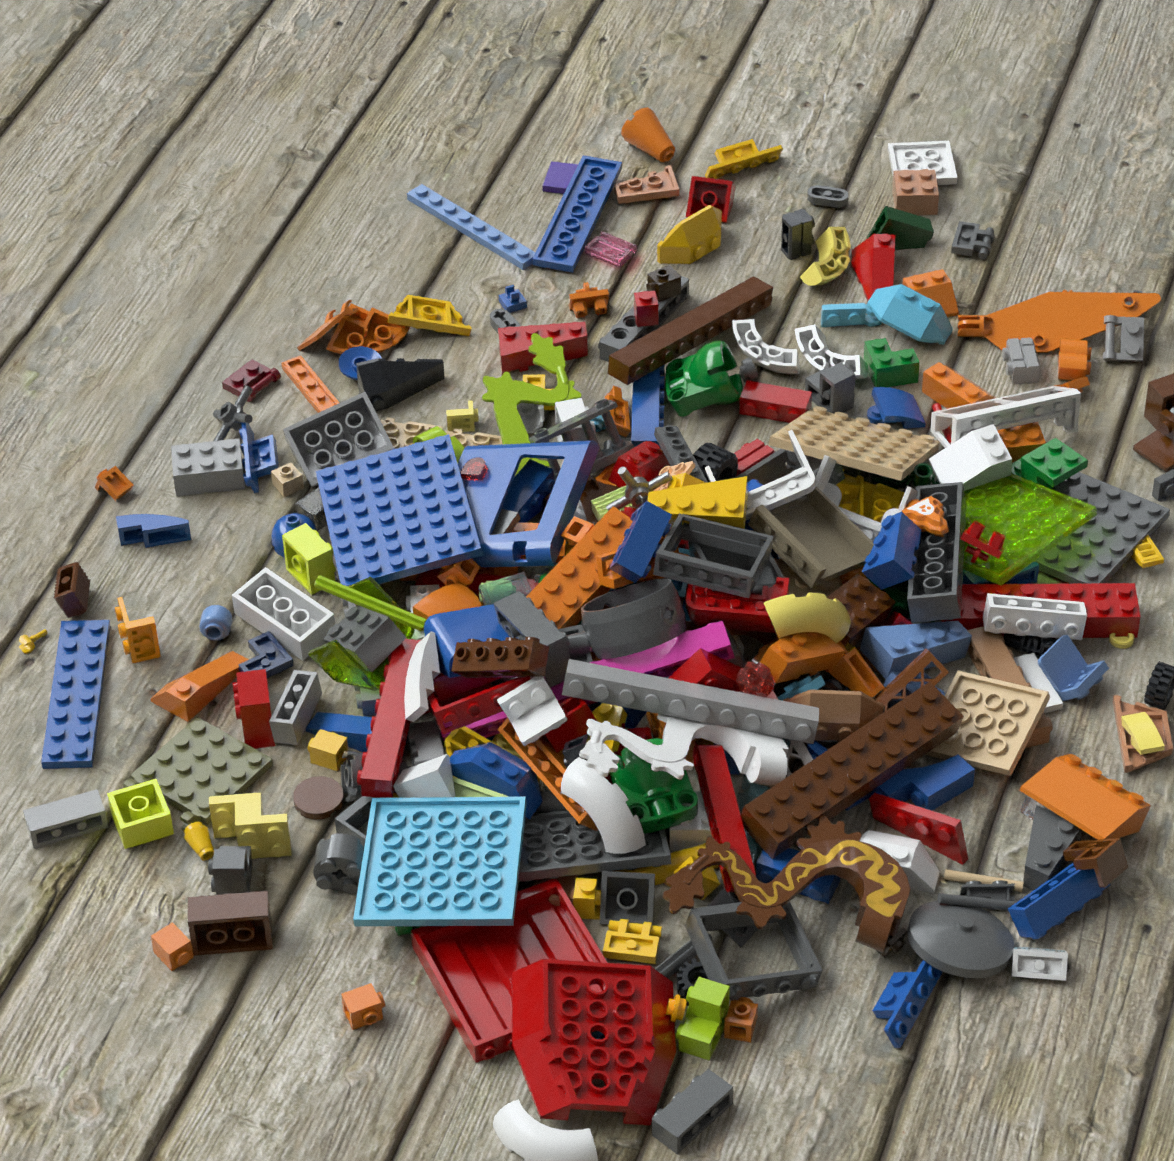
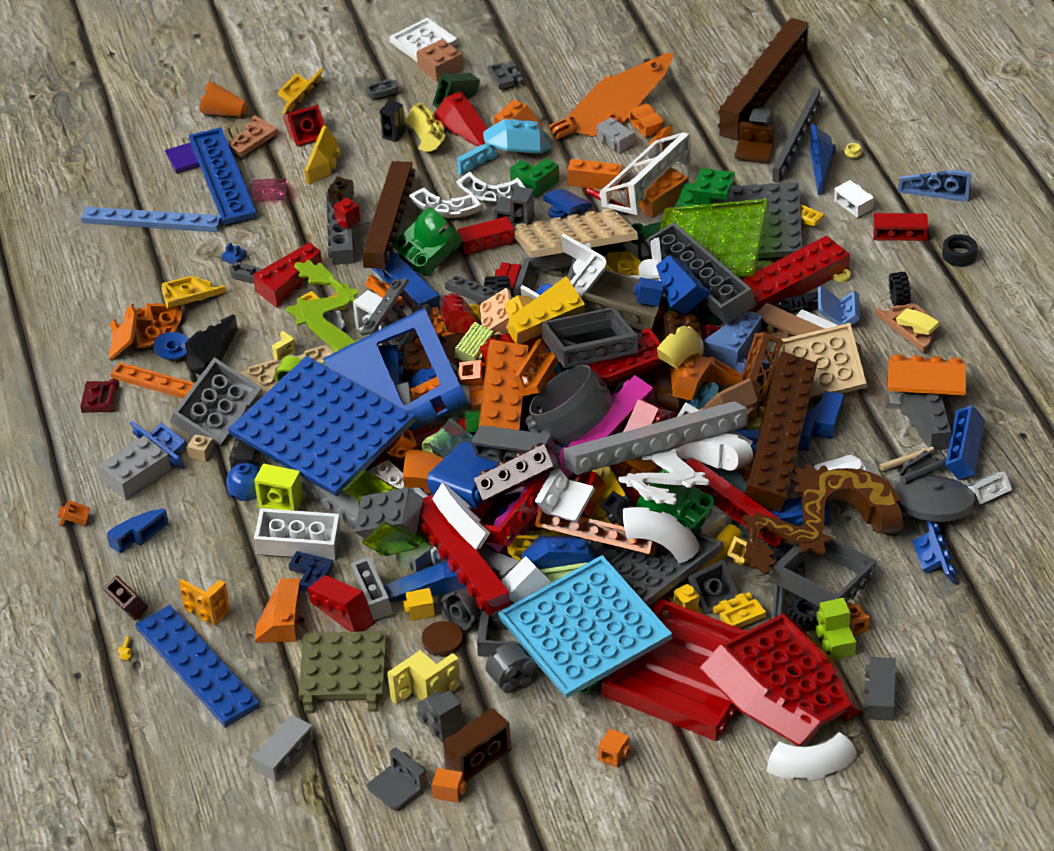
camera: 35 degrees left, 0 degrees up
neon yellow brick [107,779,174,849] -> none
yellow cone [184,822,214,861] -> none
medium blue head [199,605,232,640] -> none
dark grey bar [213,385,253,441] -> none
lime axle [314,575,426,632] -> none
clear red tile [460,457,488,480] -> none
orange hips [569,282,609,318] -> none
flat silver bar [606,467,672,511] -> none
blue wedge [609,501,672,583] -> none
light orange plate [666,994,686,1022] -> none
clear red brick [736,661,776,698] -> none
dark grey plate [739,357,759,383] -> none
red wing [869,793,968,865] -> none
orange rock [901,496,949,537] -> none
white slope [929,424,1012,491] -> none
red hips [960,520,1006,564] -> none
white brick [983,593,1087,640] -> none
reddish brown panel [1063,838,1128,888] -> none
light grey plate [1103,315,1144,363] -> none
none -> dark grey bracket [367,747,427,810]
none -> blue brick [633,277,663,306]

